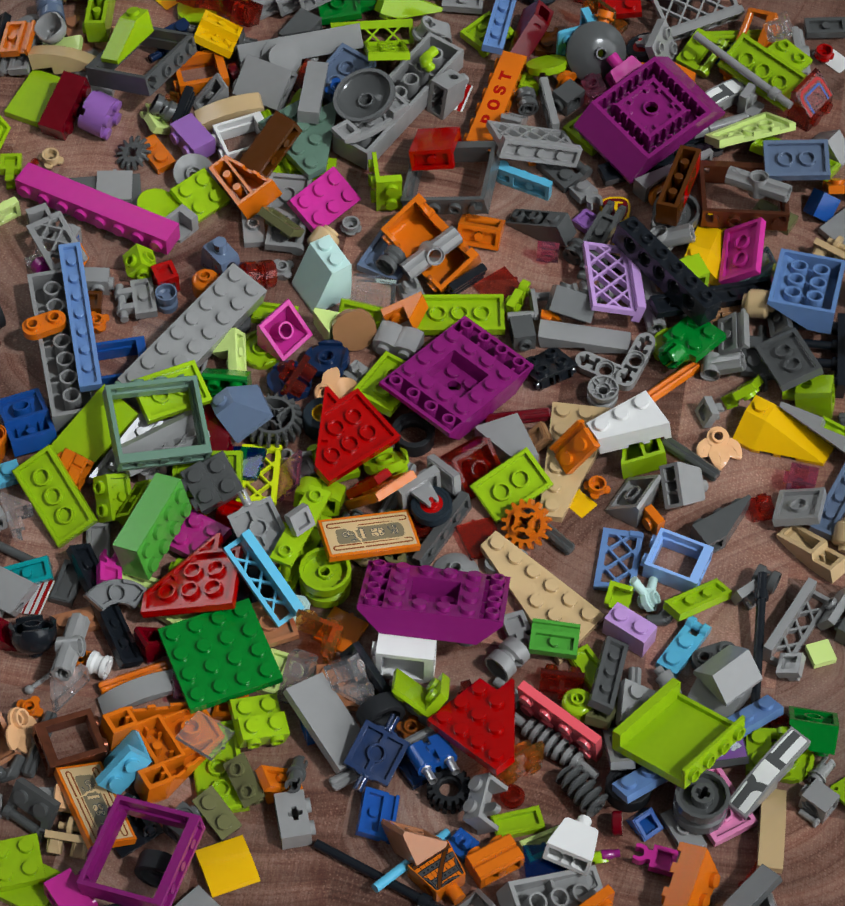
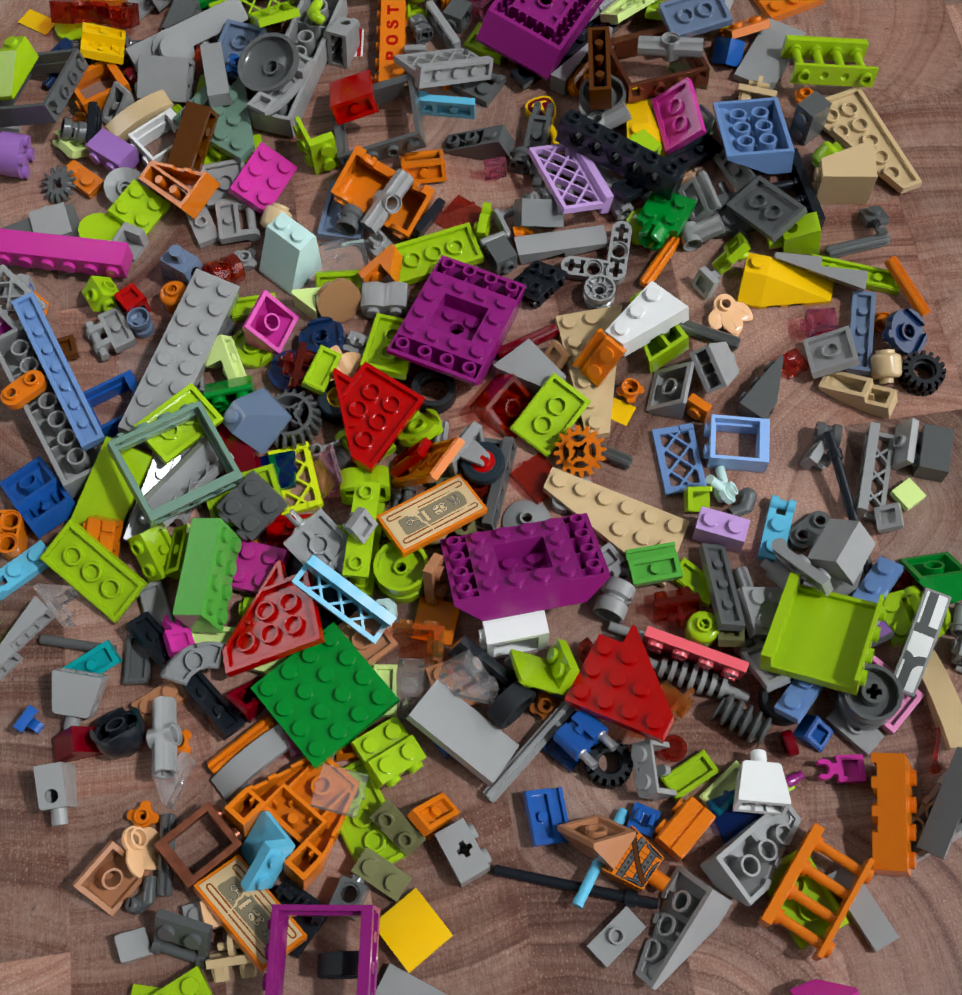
camera: 15 degrees left, 10 degrees up
sticker [20,580,55,615] -> none
light grey hinge [24,672,52,694] -> none
light grey brick [84,267,115,295] -> none
white wheel [85,650,113,679] -> none
orange plate [91,311,110,334] -> none
olive plate [258,207,305,239] -> none
dark grey pin [285,755,308,793] -> none
light grey plate [340,216,362,236] -> none
dark blue plate [342,714,410,793] -> none
light grey plate [427,453,461,496] -> none
light grey plate [569,180,603,210] -> none
medium lavender tile [572,208,597,234] -> none
lime plate [663,578,733,622] -> none
tan head [742,289,775,319] -> none
none -> lime tile [301,345,342,396]
none -> nougat plate [422,553,447,606]
none -> light grey plate [771,538,834,597]

